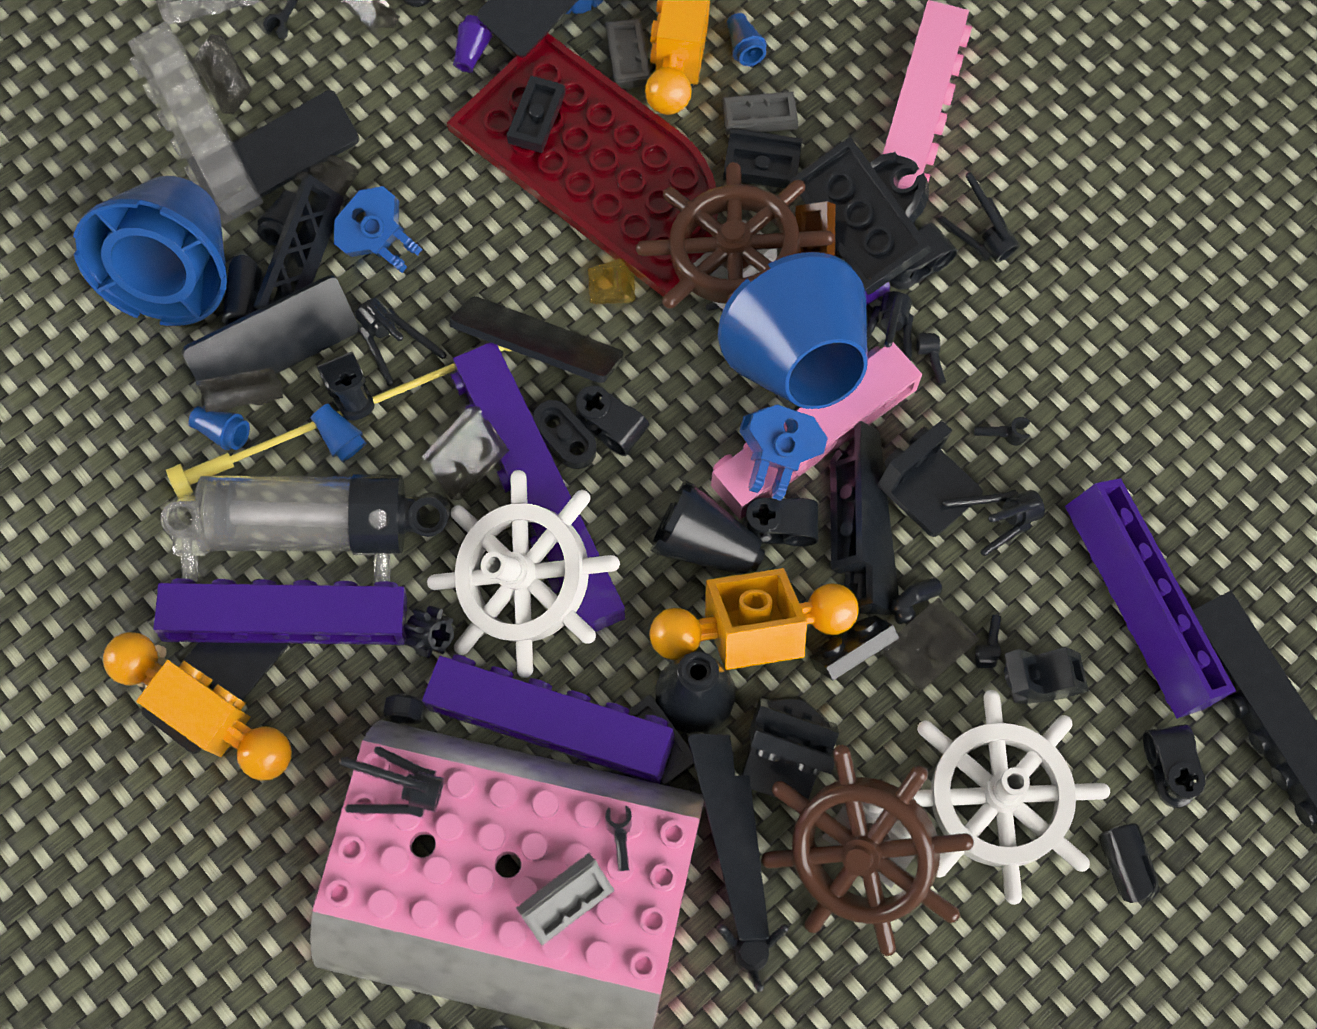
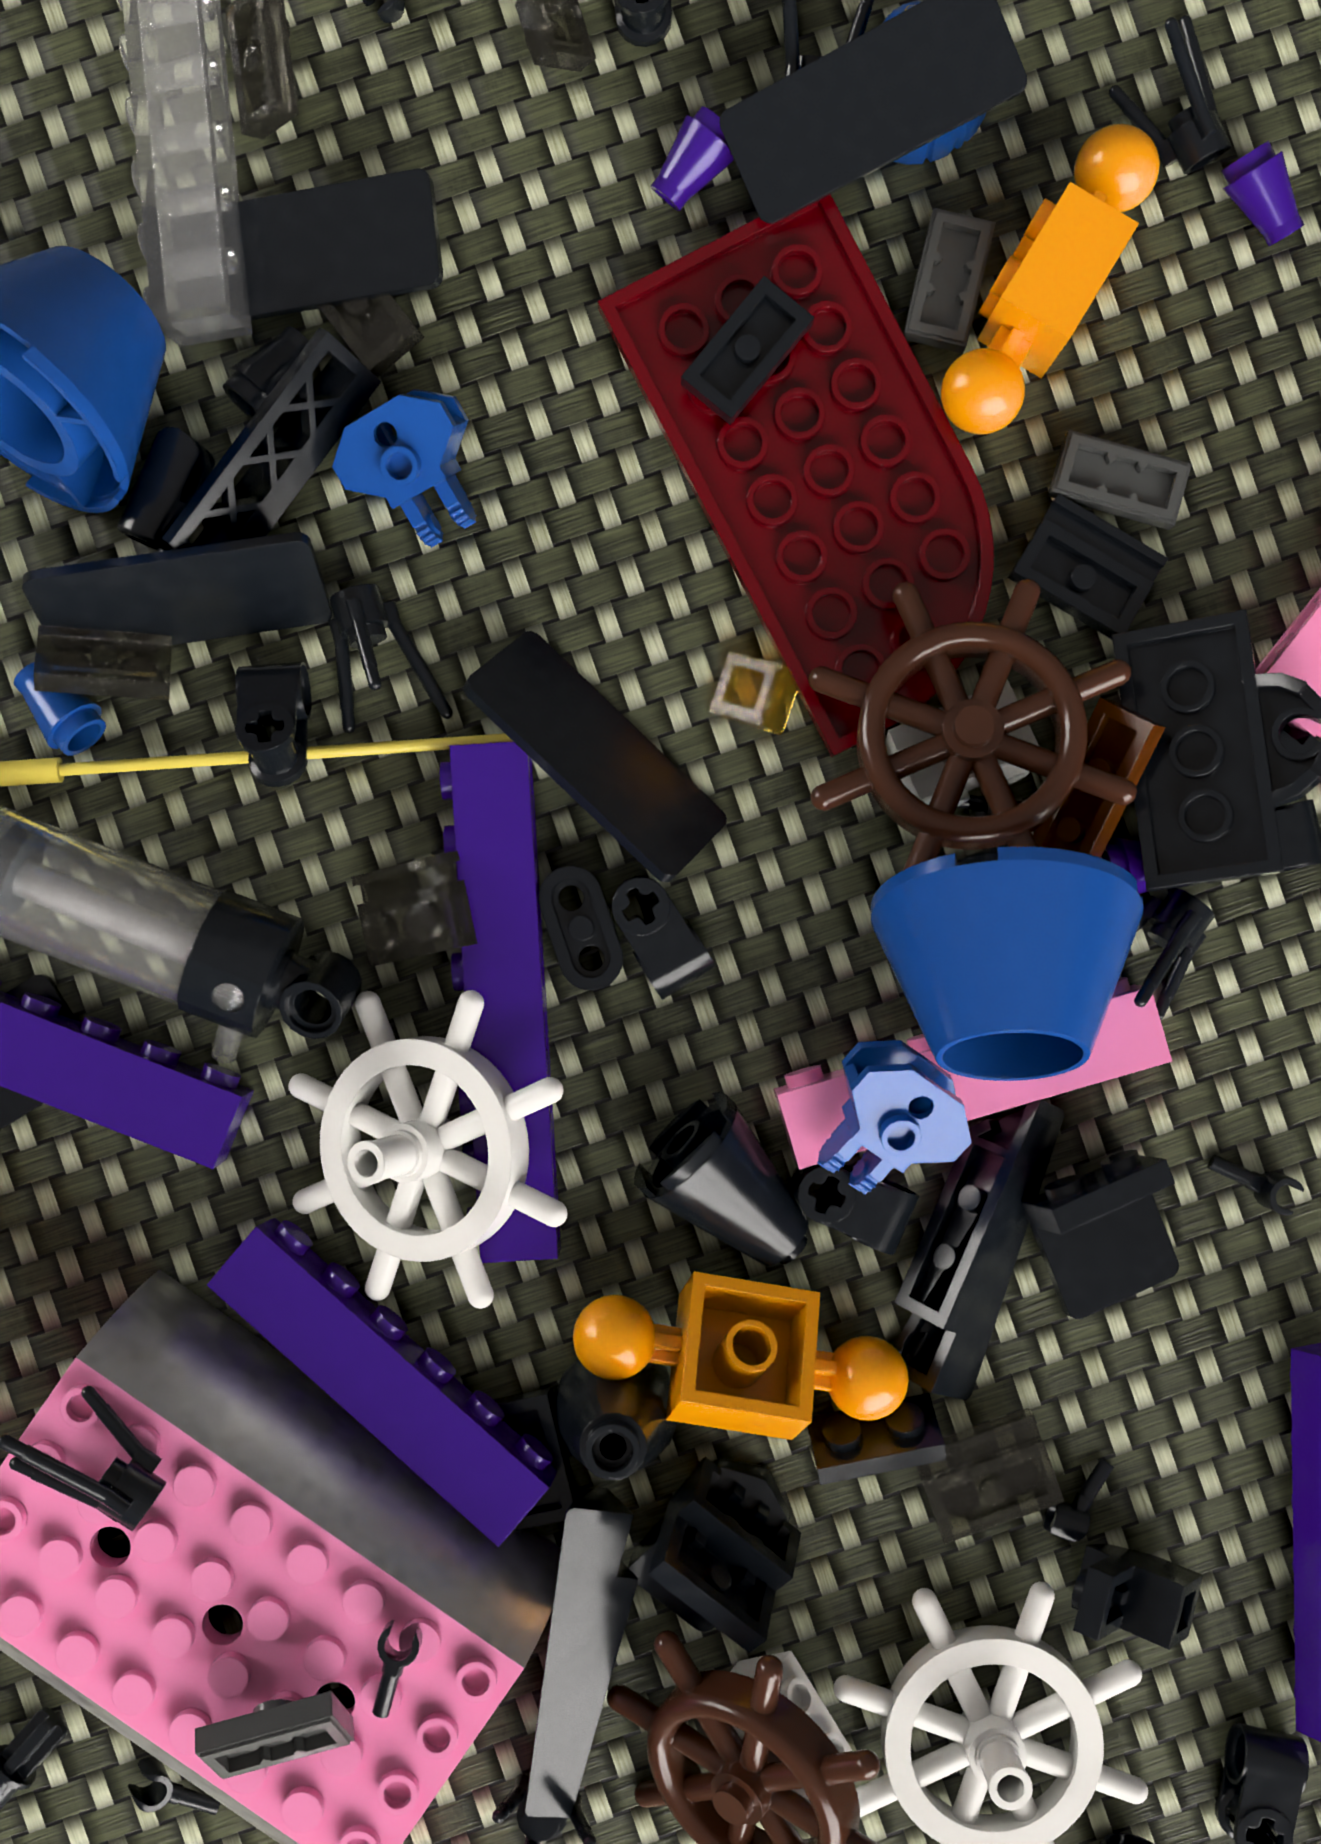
camera: 20 degrees right, 20 degrees up
blue cone [310,403,366,463] -> none
black tile [383,694,425,725] -> none
black gear [404,605,455,658] -> none
blue cone [726,13,767,66] -> none
black arm [890,577,942,624] -> none
black hand [916,333,946,385] -> none
black plant [942,489,1045,556] -> none

